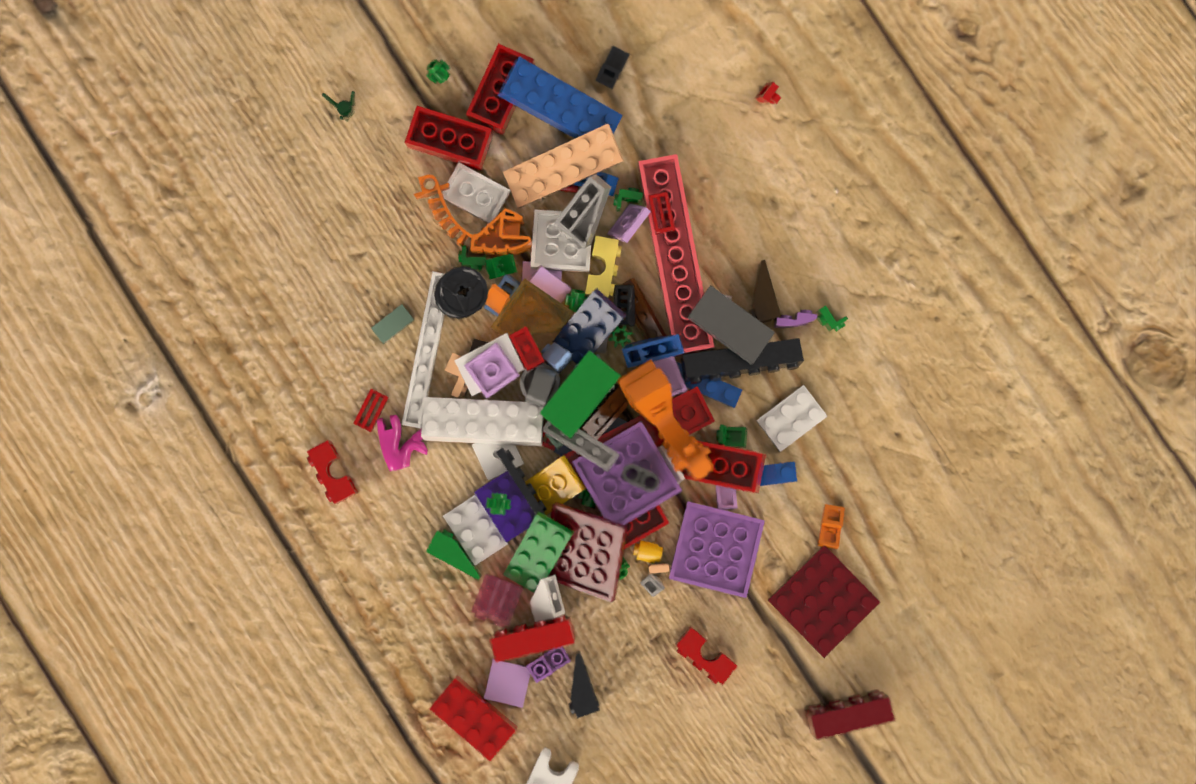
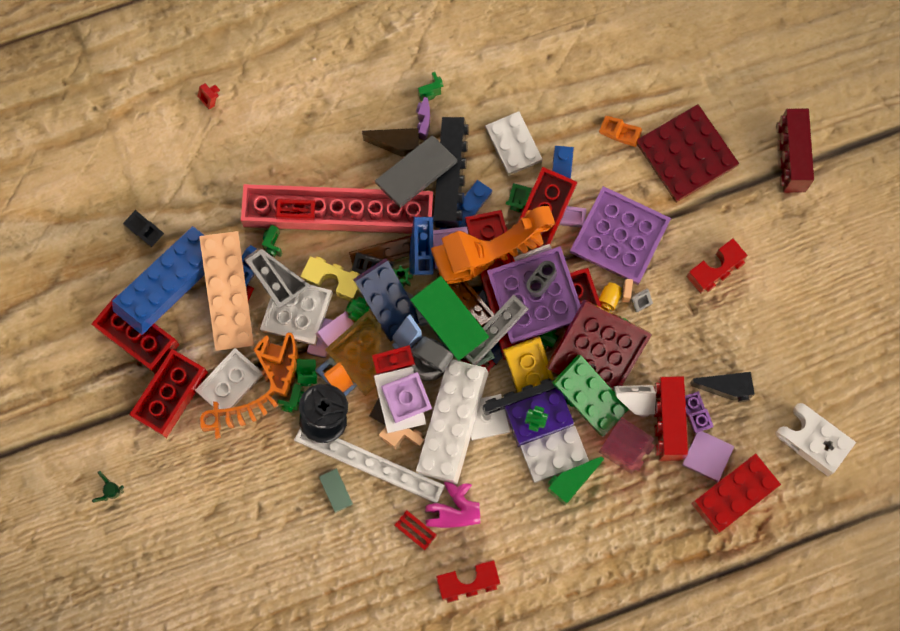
camera: 80 degrees left, 10 degrees down
green gear [426,59,450,84] -> none
lavender tile [608,203,651,243] -> none

